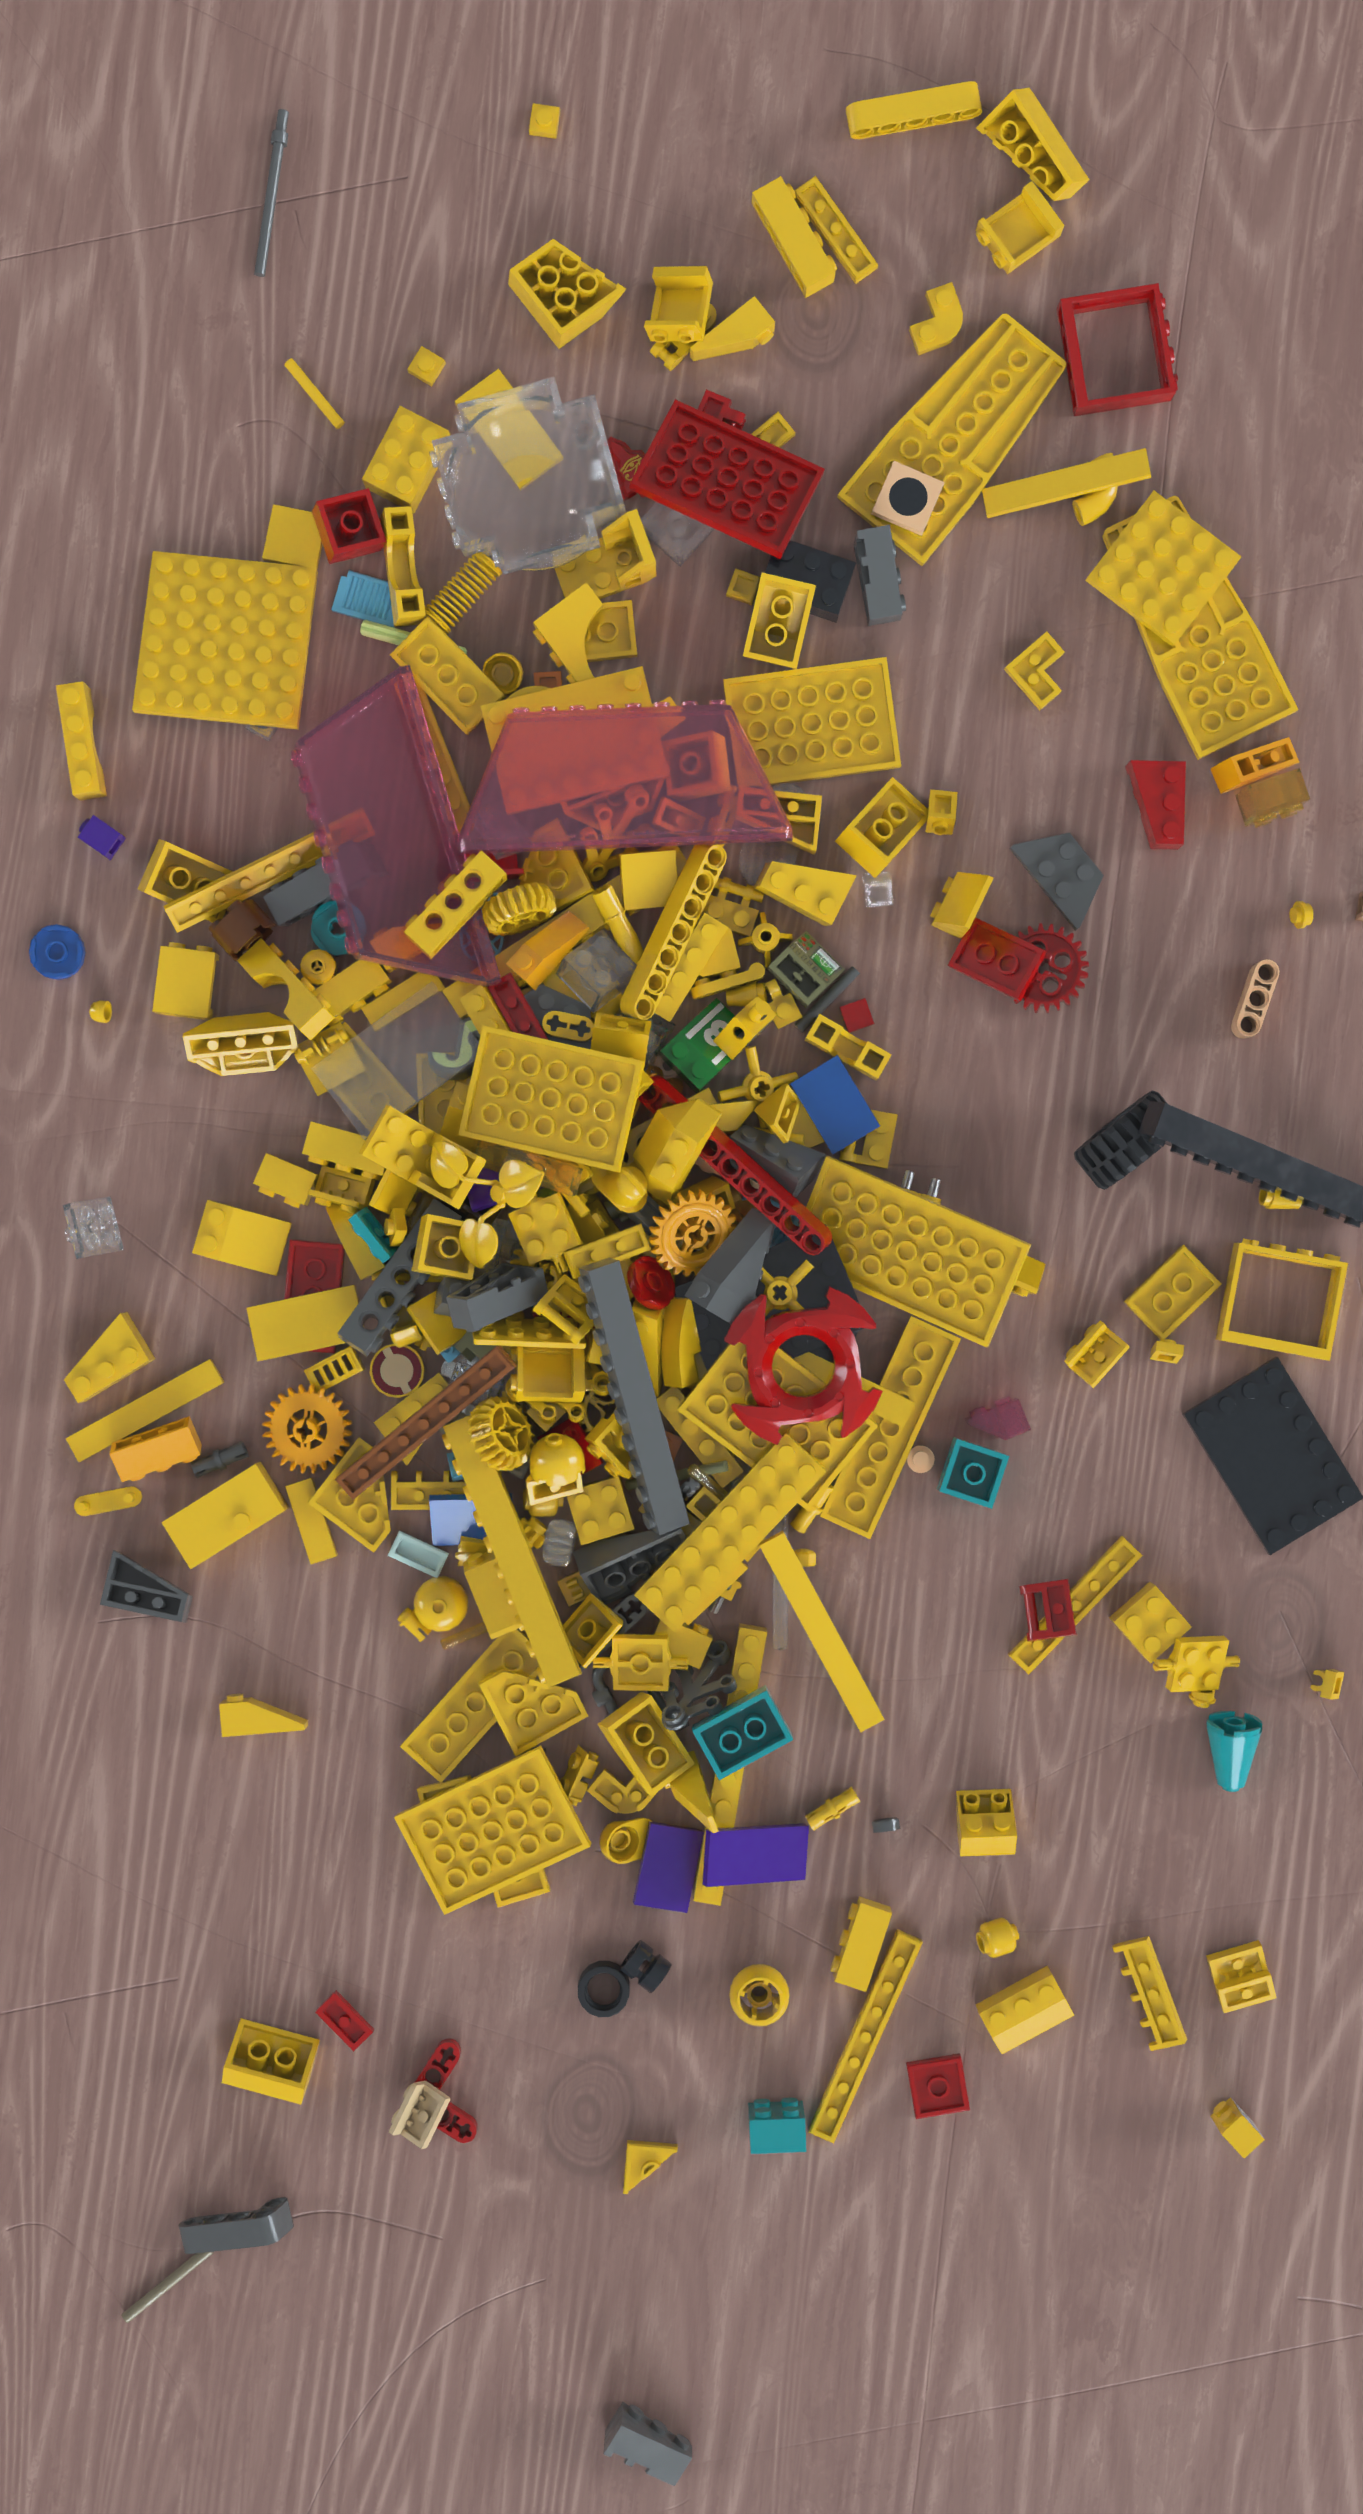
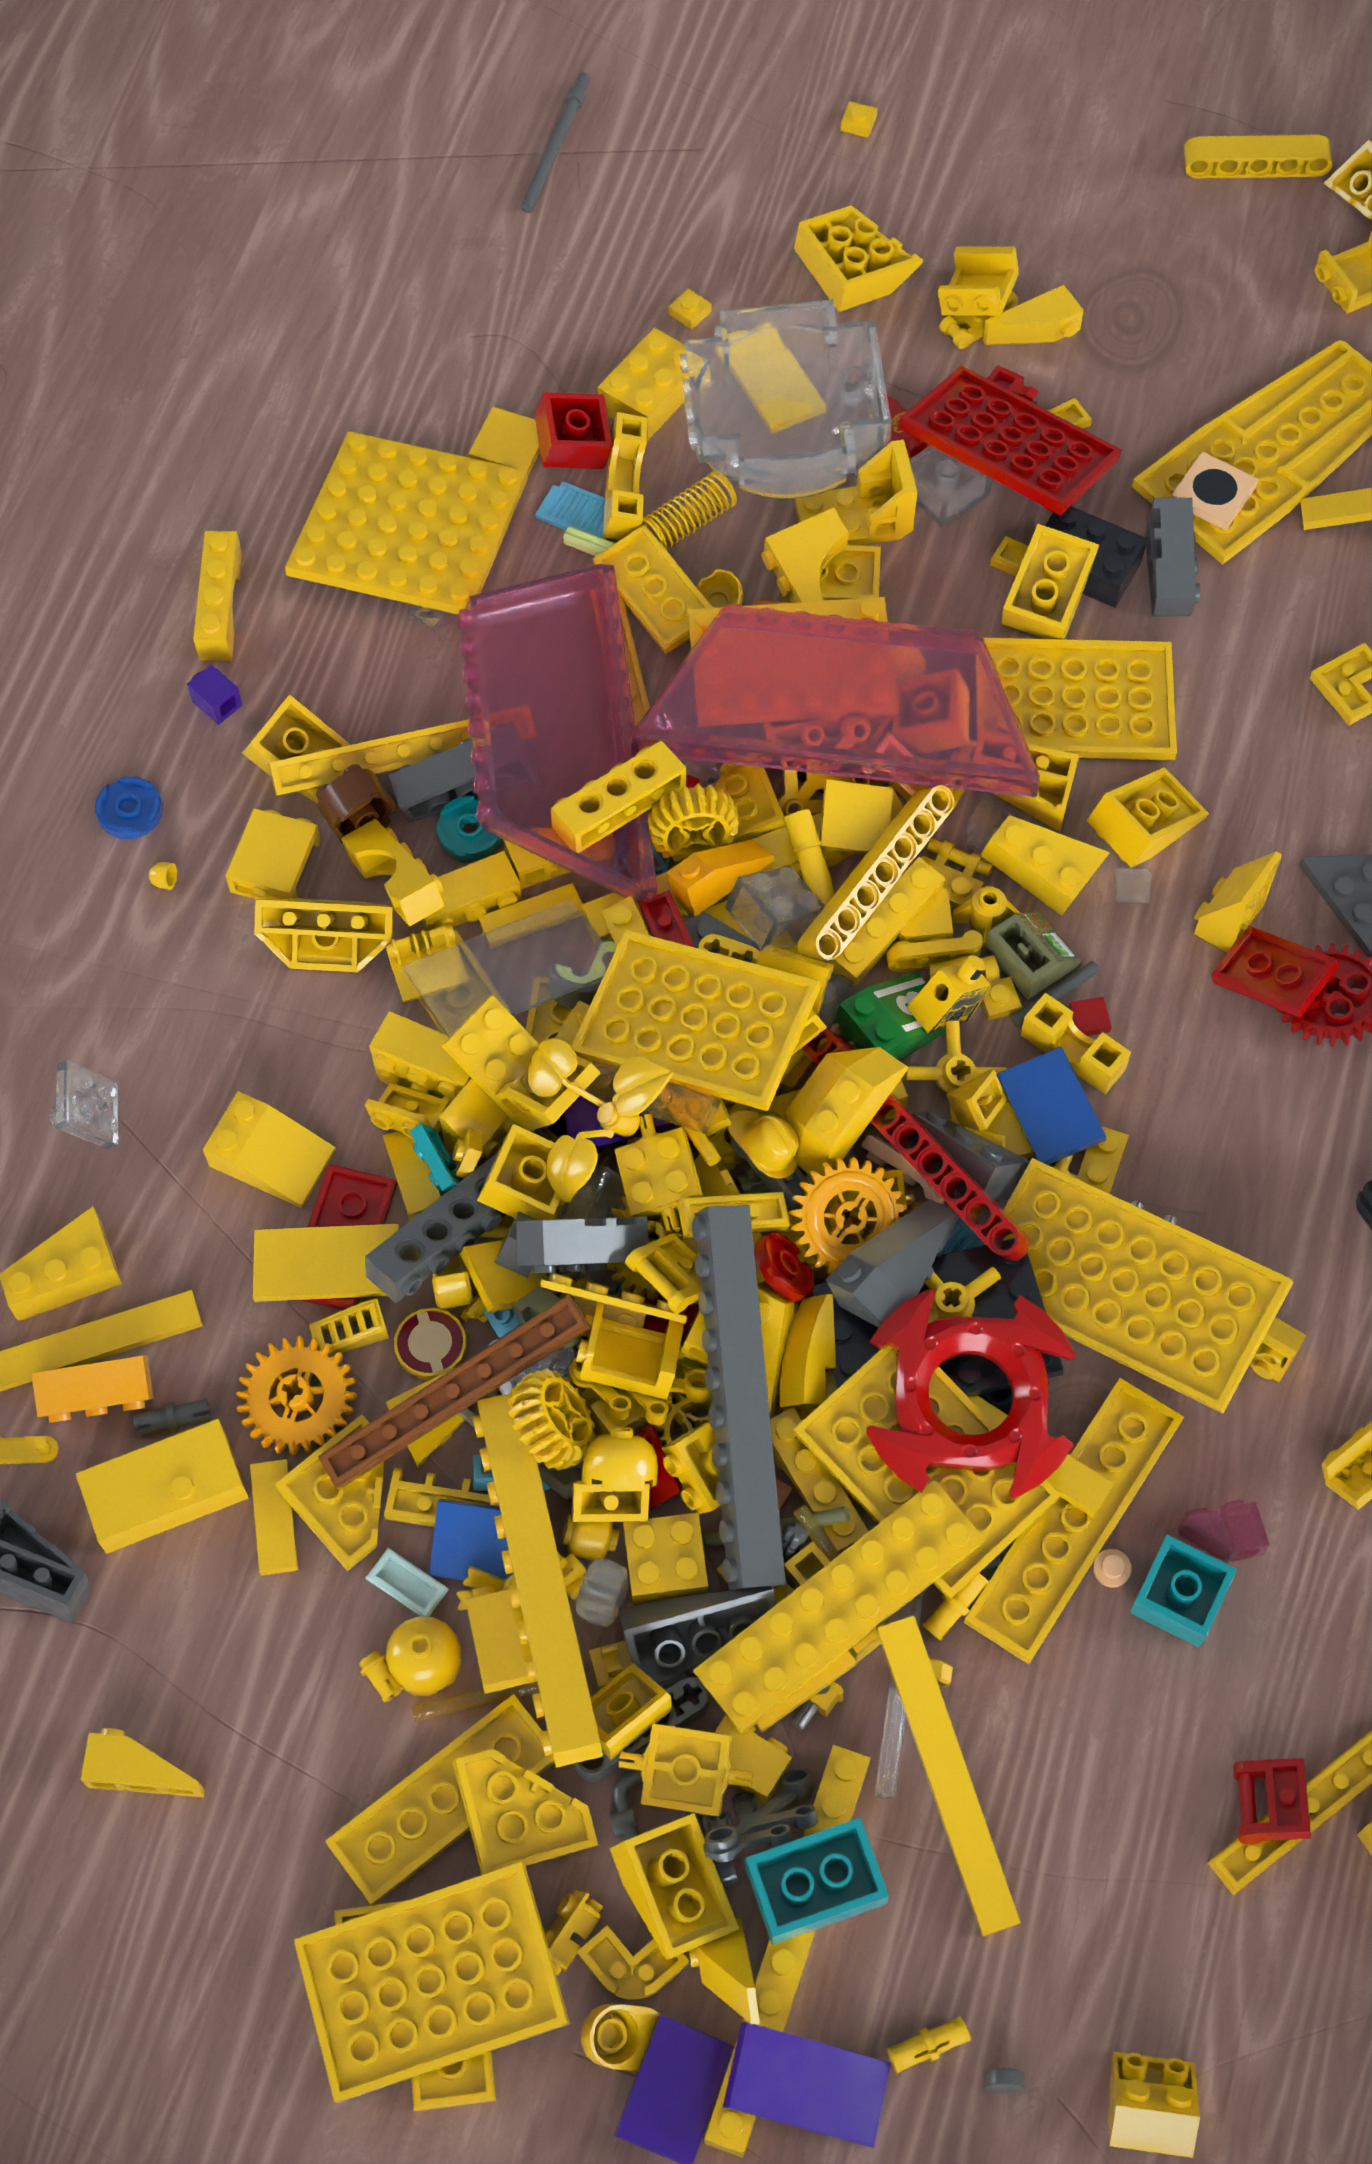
camera: 10 degrees right, 25 degrees down
yellow brick [253,1153,319,1208] -> none
yellow bar [284,358,345,429] -> none
yellow head [300,949,338,986] -> none
yellow slope [709,1100,758,1131] -> none
yellow brick [752,176,837,298] -> none
yellow tile [794,175,878,284] -> none
yellow plate [909,282,963,355] -> none
yellow bracket [925,789,958,835] -> none

